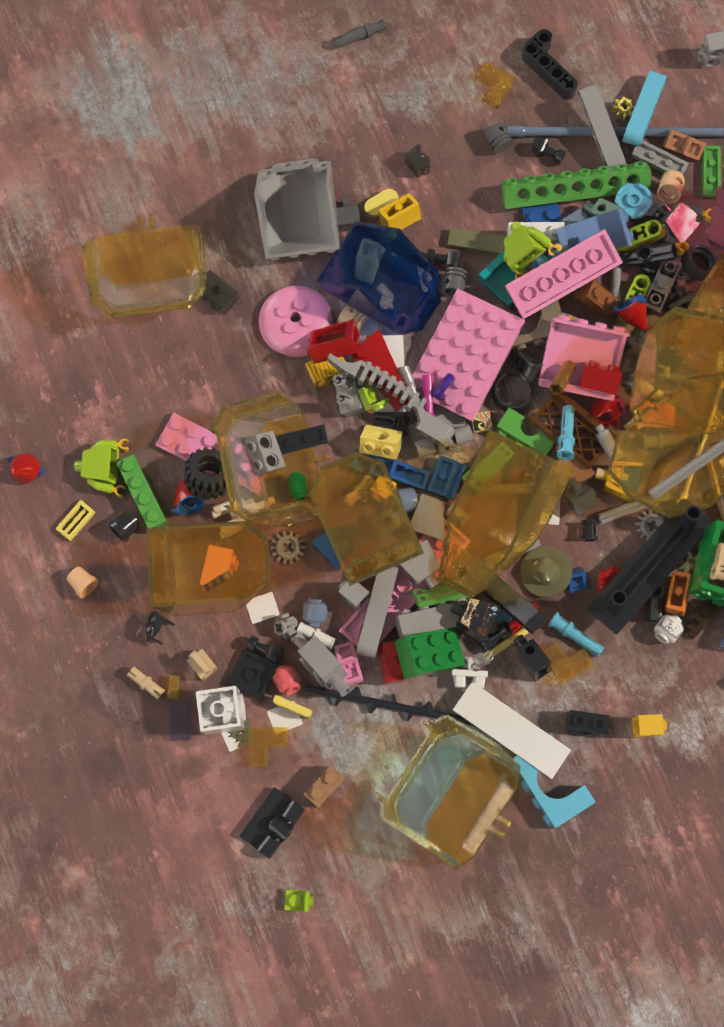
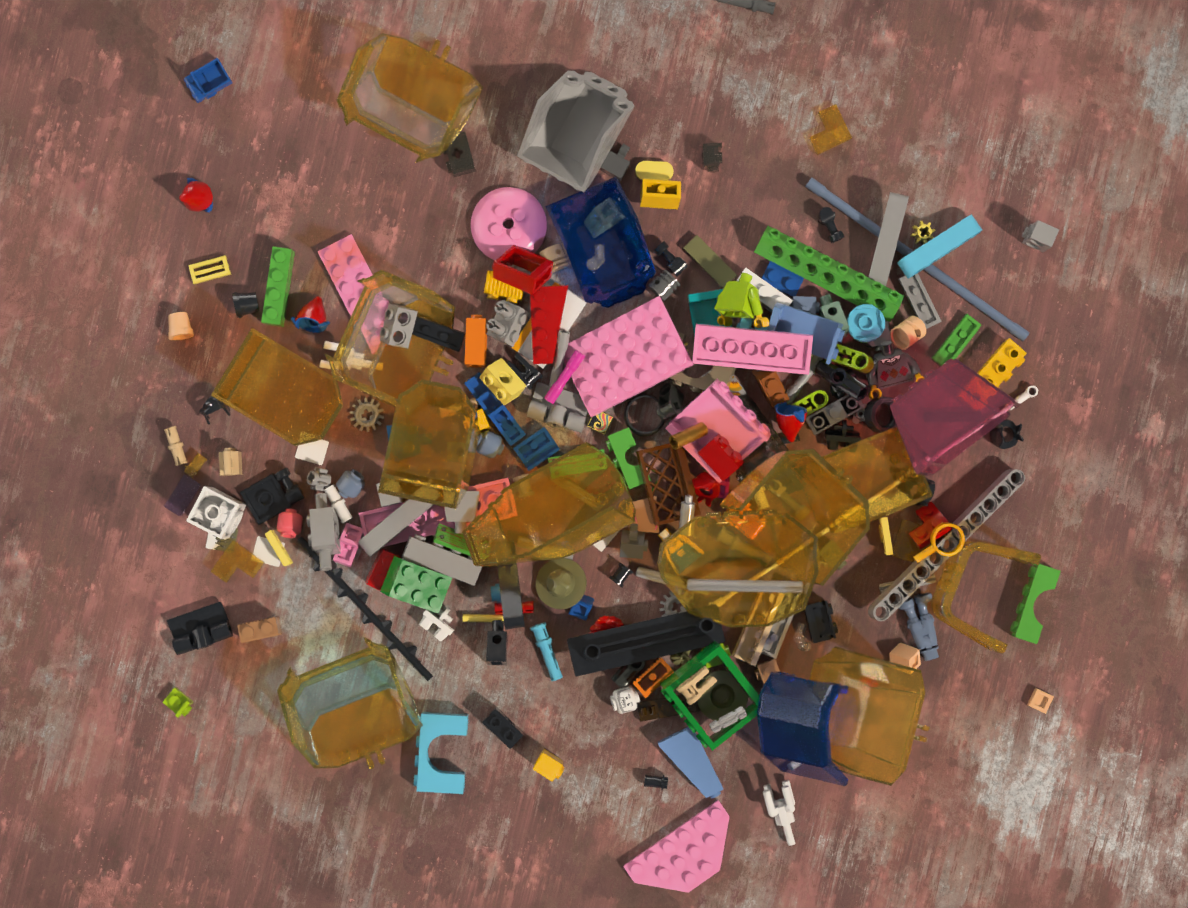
camera: 30 degrees right, 10 degrees up
lime torso [74,439,129,498] -> none
black tyre [184,447,234,500] -> none
orange slope [200,545,239,592] -> none
green brick [287,472,309,502] -> none
light grey piece [327,354,455,448] -> none
lime bracket [357,383,389,412] -> none
light grey slope [408,494,447,543] -> none
dark purple arm [432,373,455,400] -> none
torso [449,597,500,643] -> none
white sticker [453,682,571,779] -> none
clear arm [471,651,494,672] -> none
black leg [475,621,513,653] -> none
dark grey piece [484,122,513,154] -> none
black beam [522,29,578,100] -> none
clear yellow plate [542,641,595,686] -> none
medium azure pin [557,405,575,461] -> none
nougat slope [663,129,707,161] -> none
none -> orange window [465,315,488,368]

